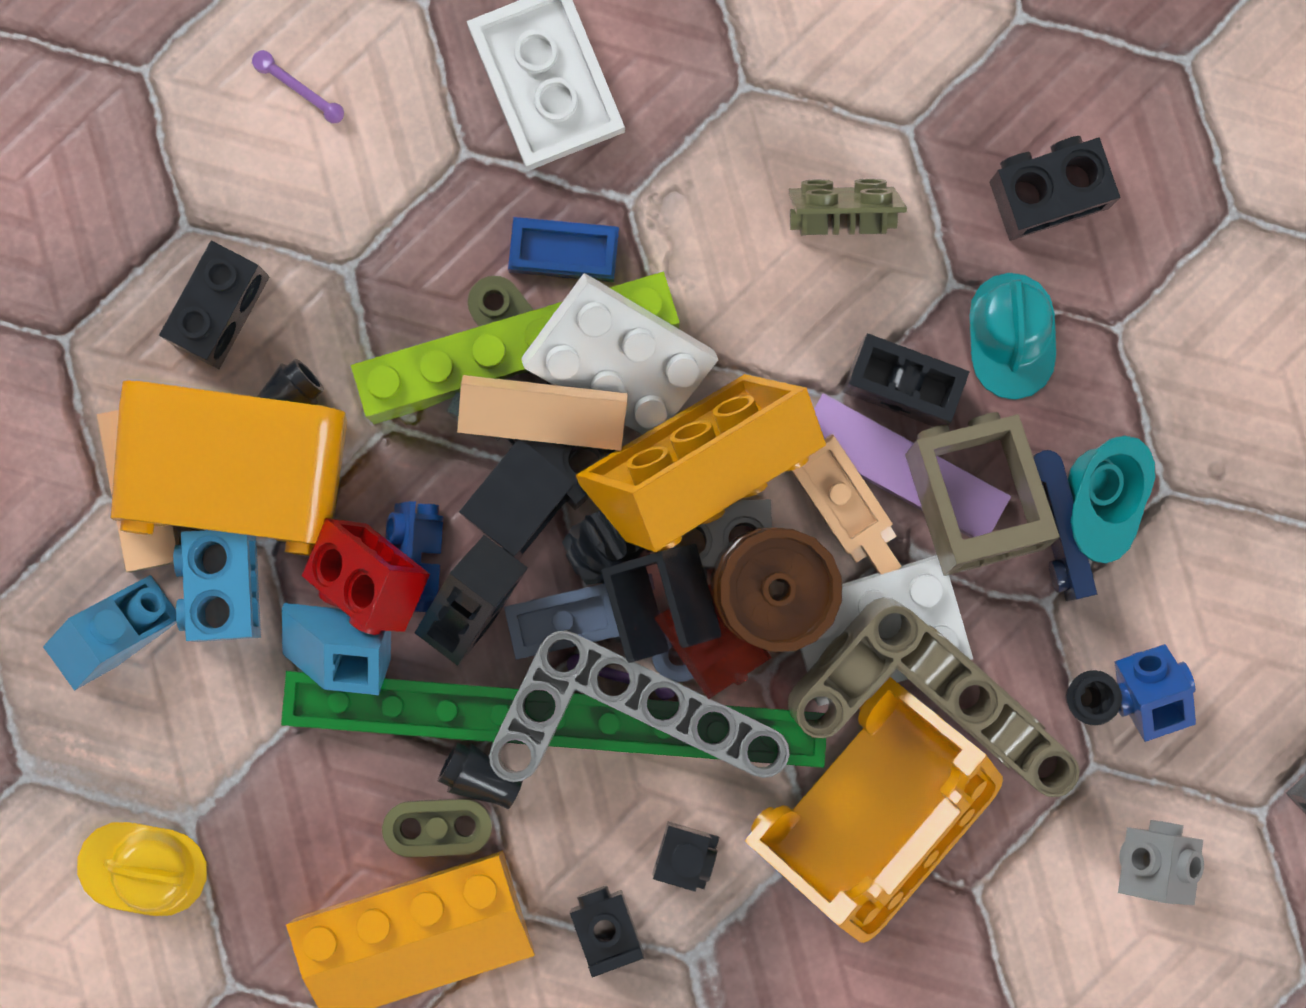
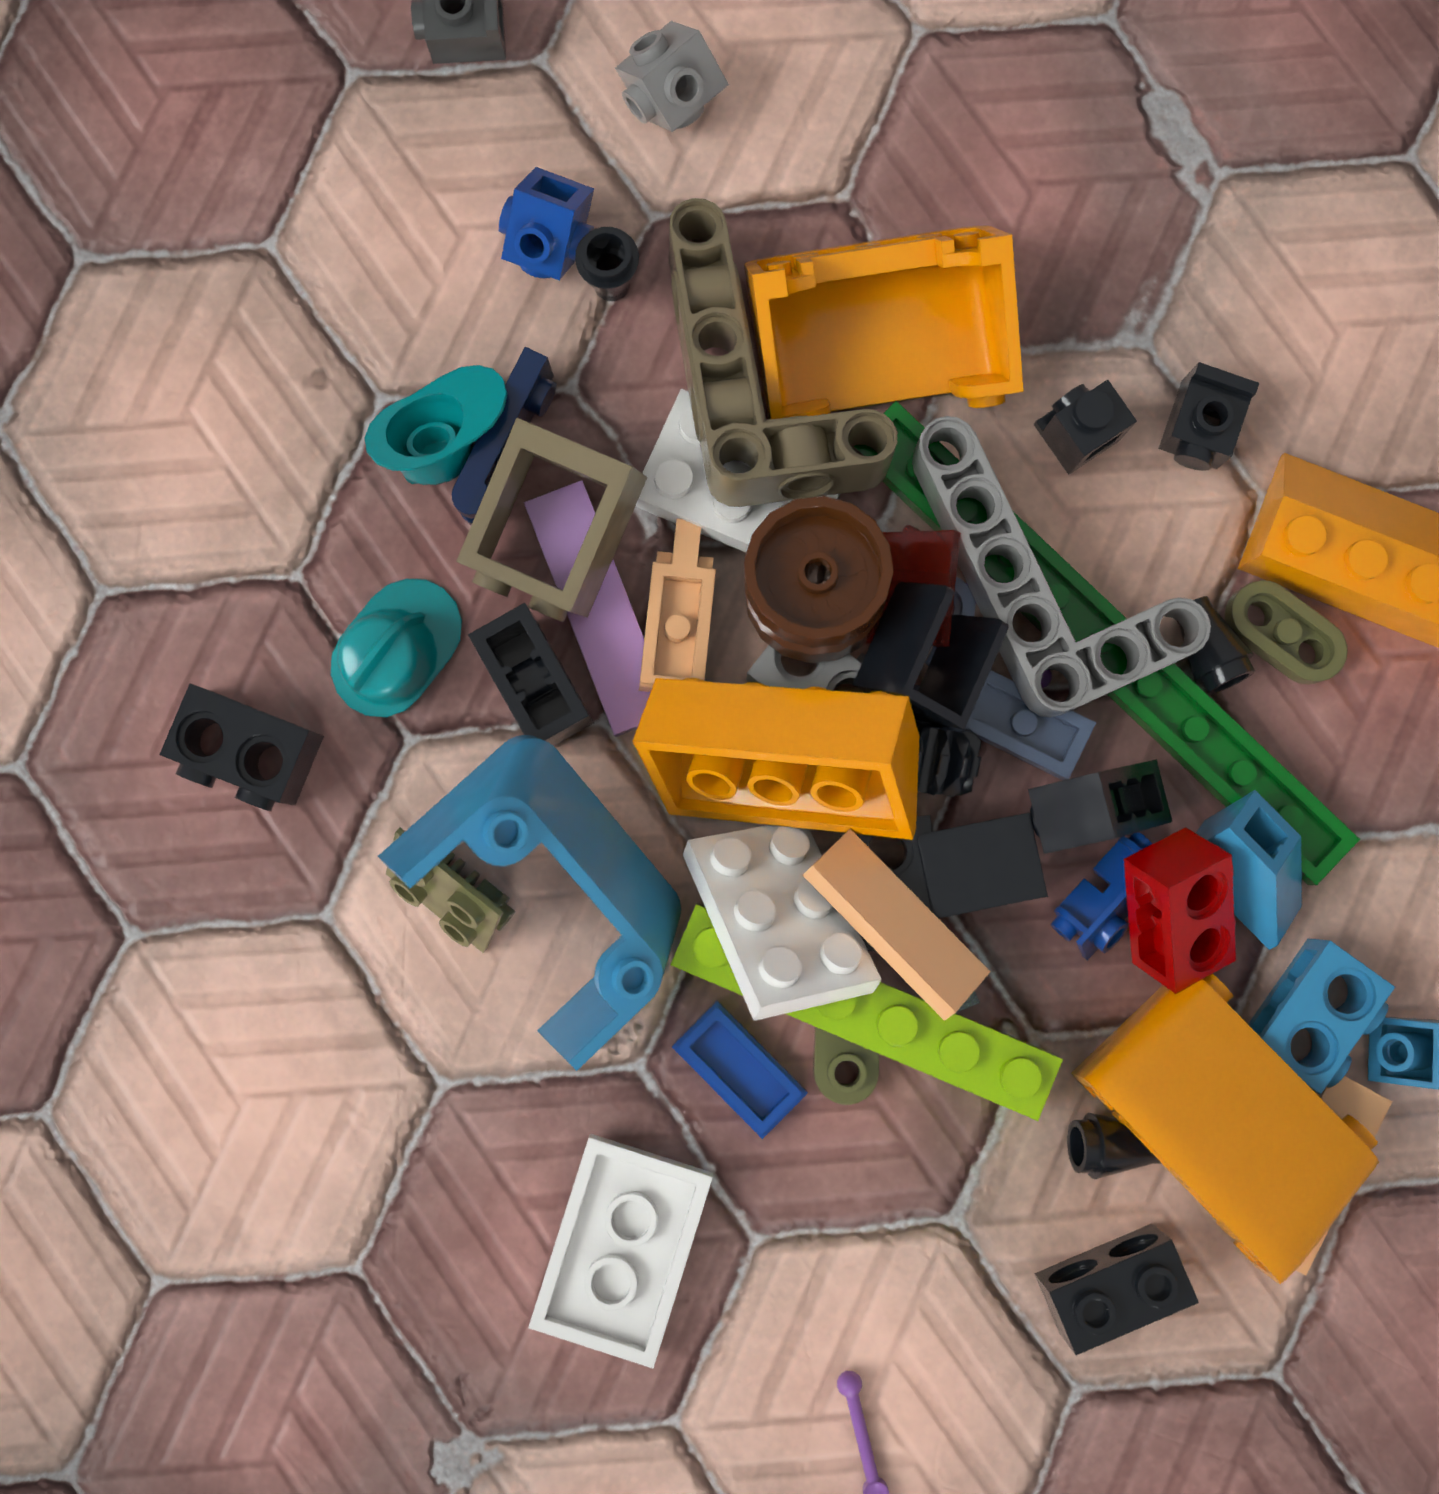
camera: 135 degrees left, 0 degrees up
none -> dark azure windscreen [378,735,681,1071]

